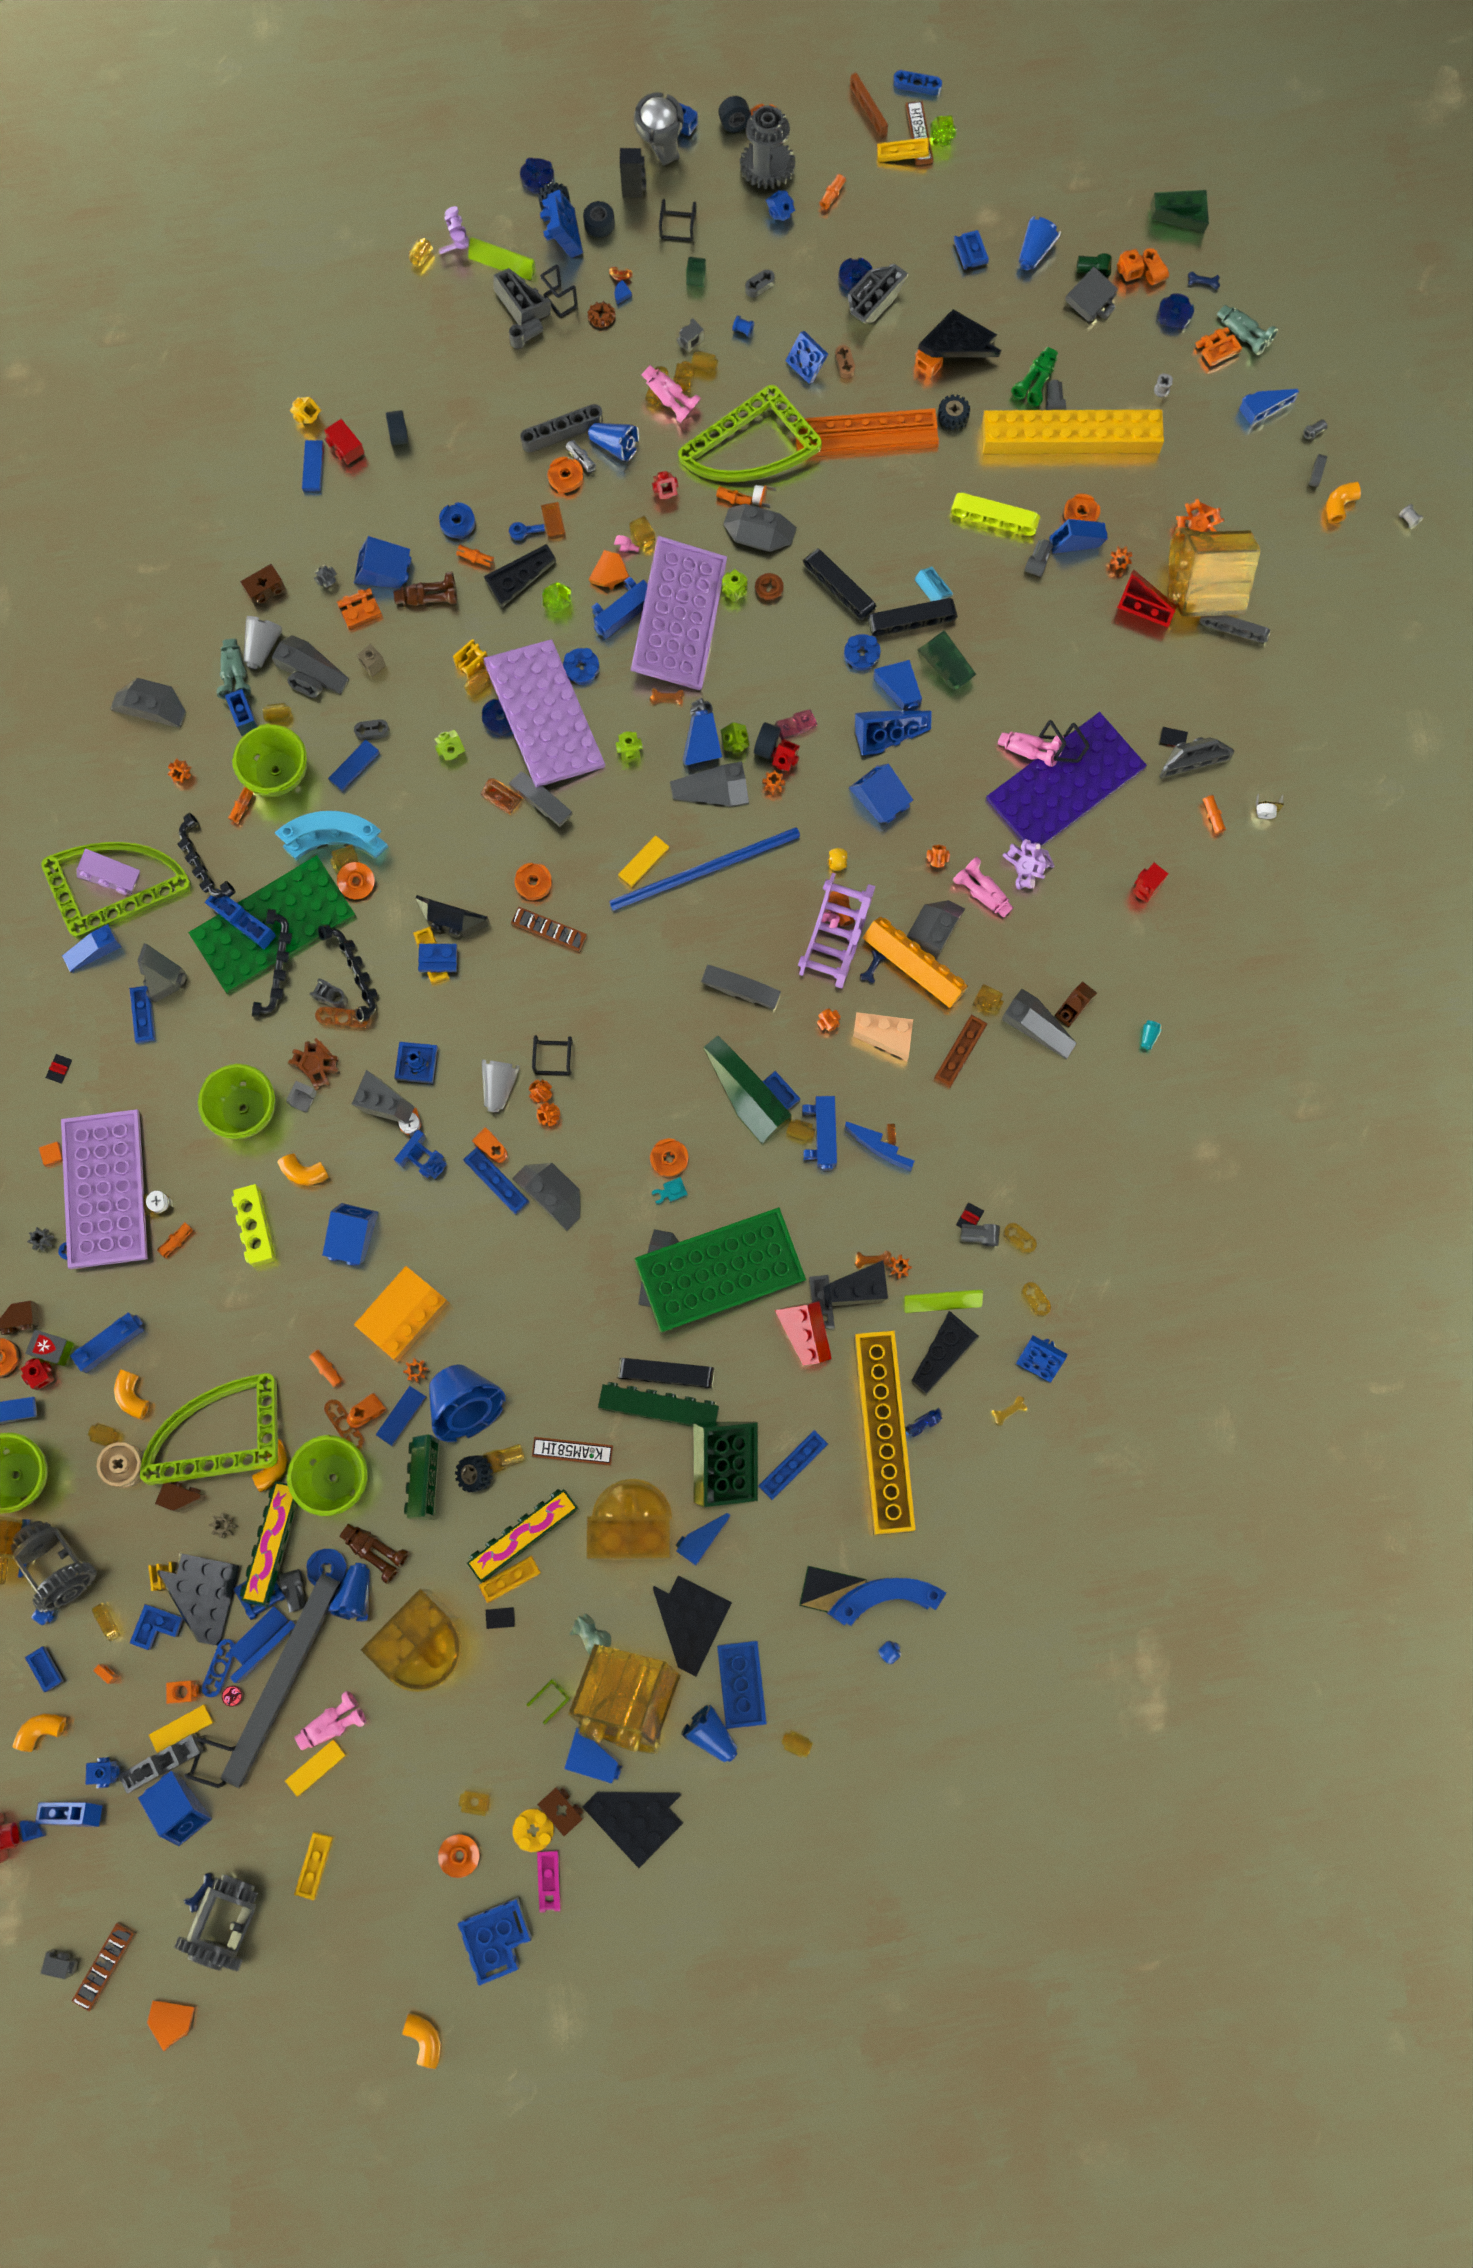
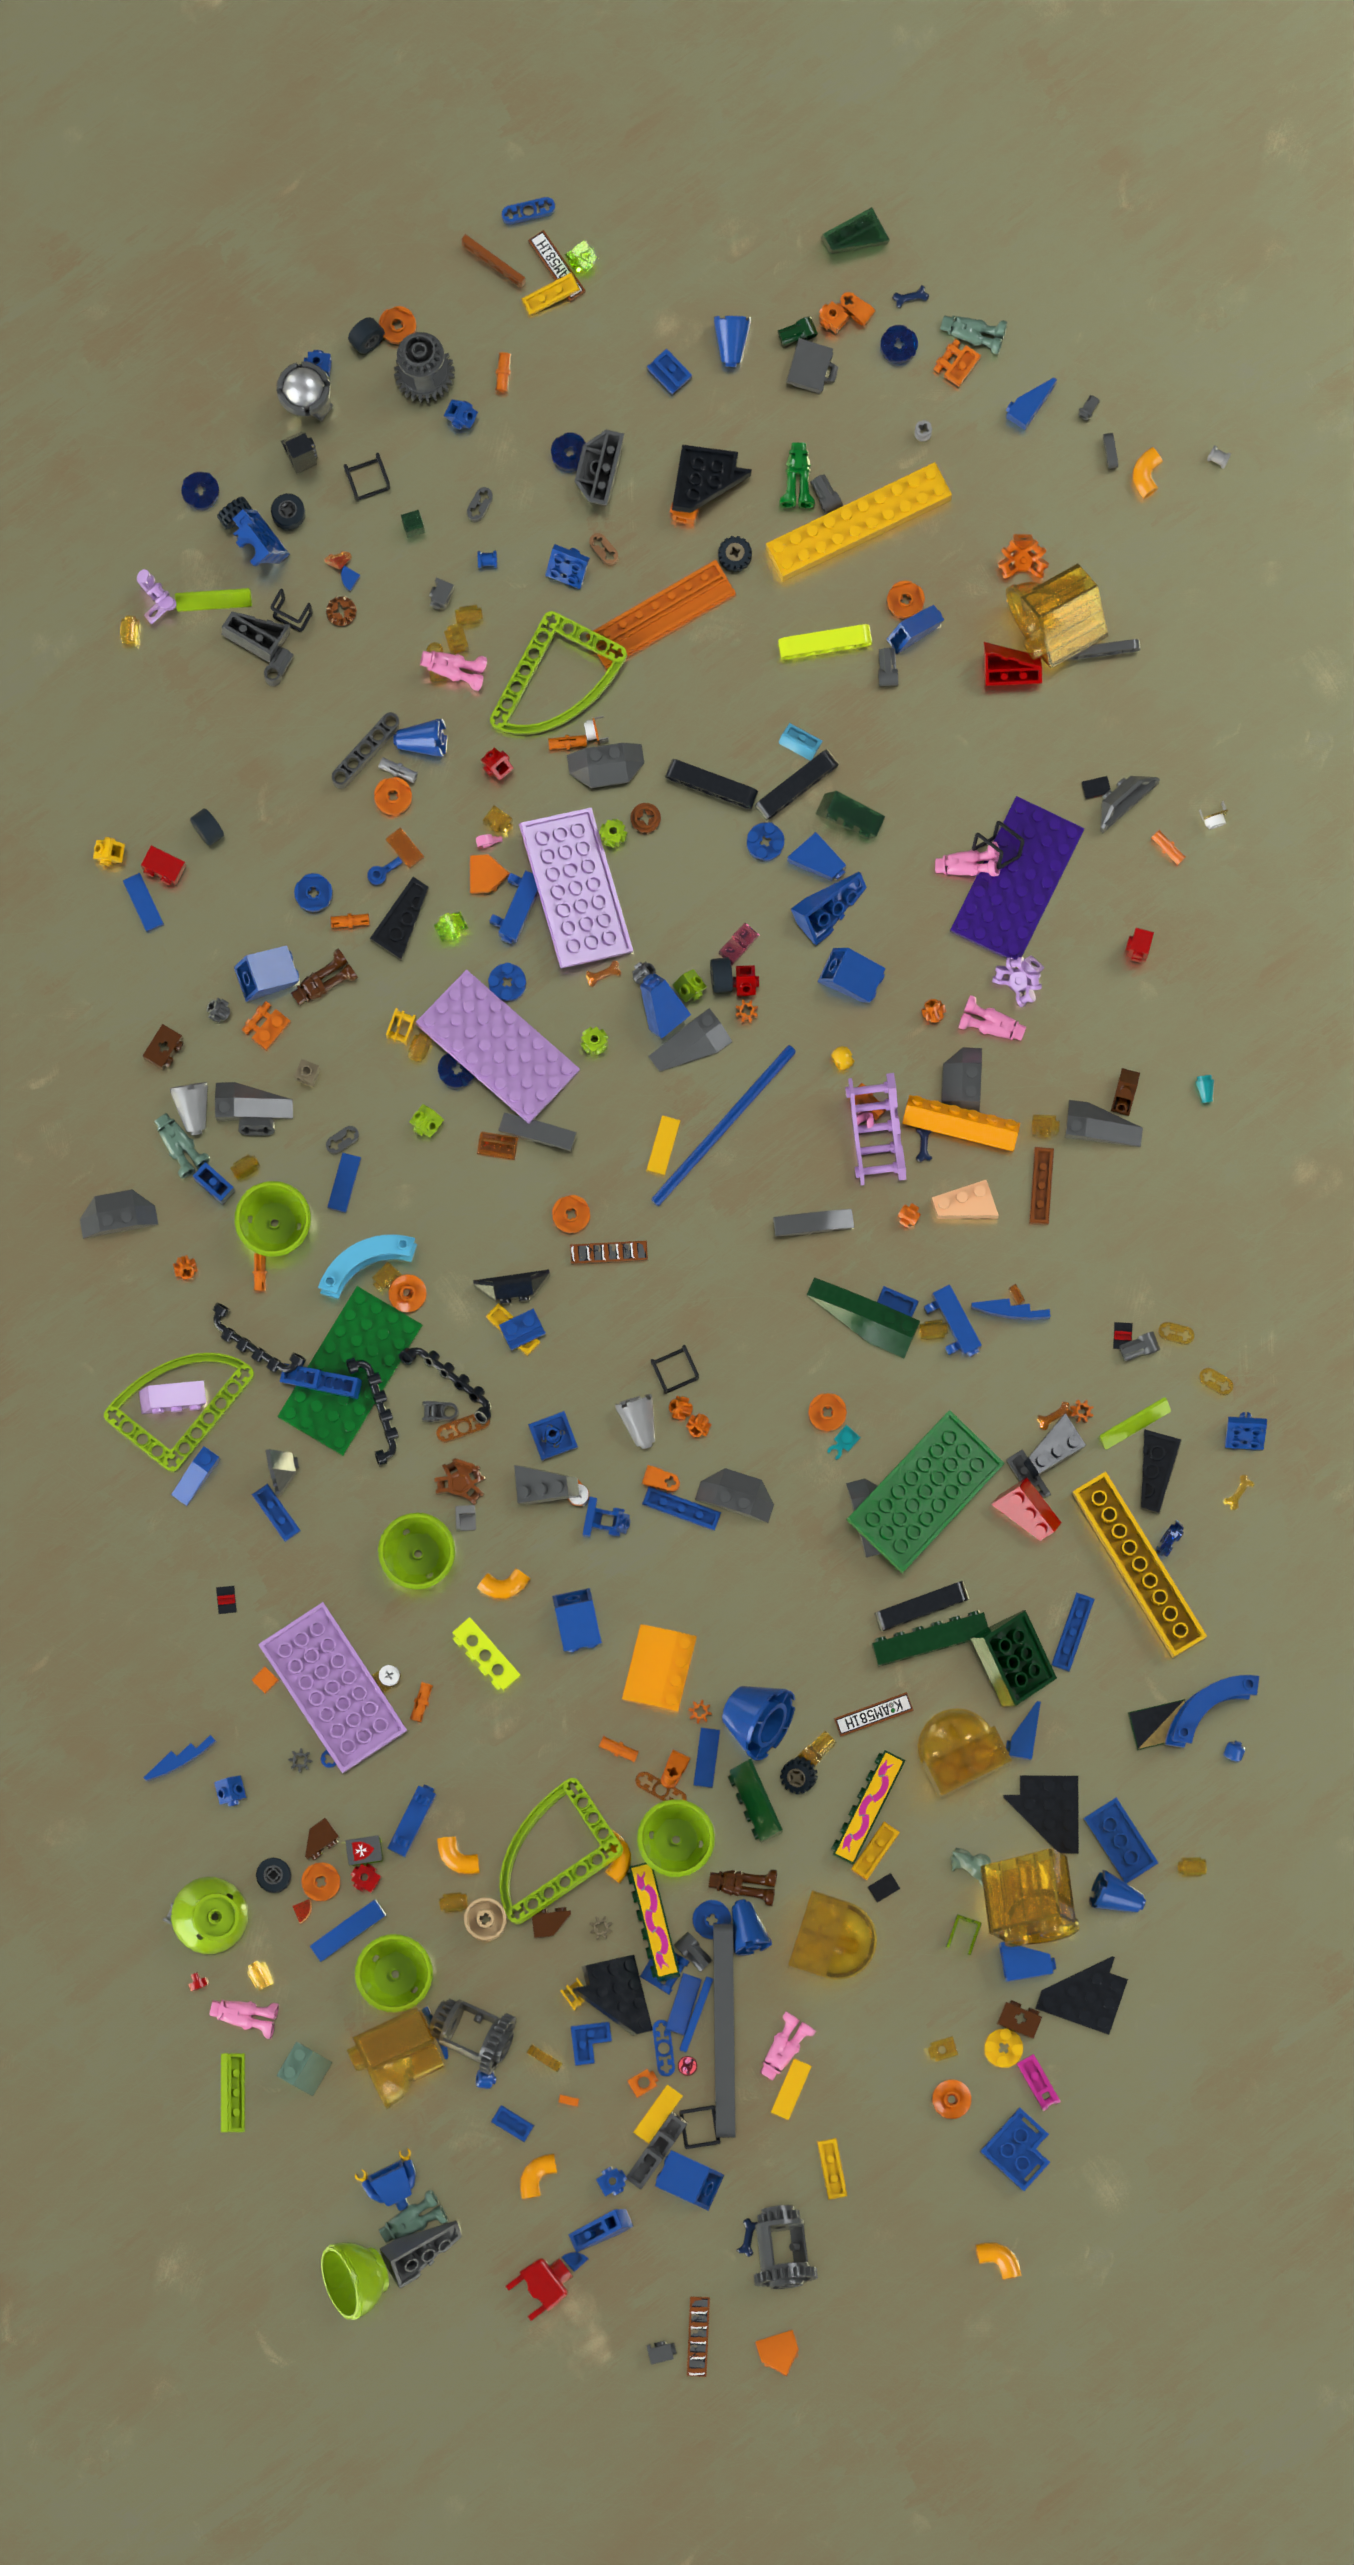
camera: 25 degrees left, 5 degrees up
orange gear [1110,546,1133,570] -> none

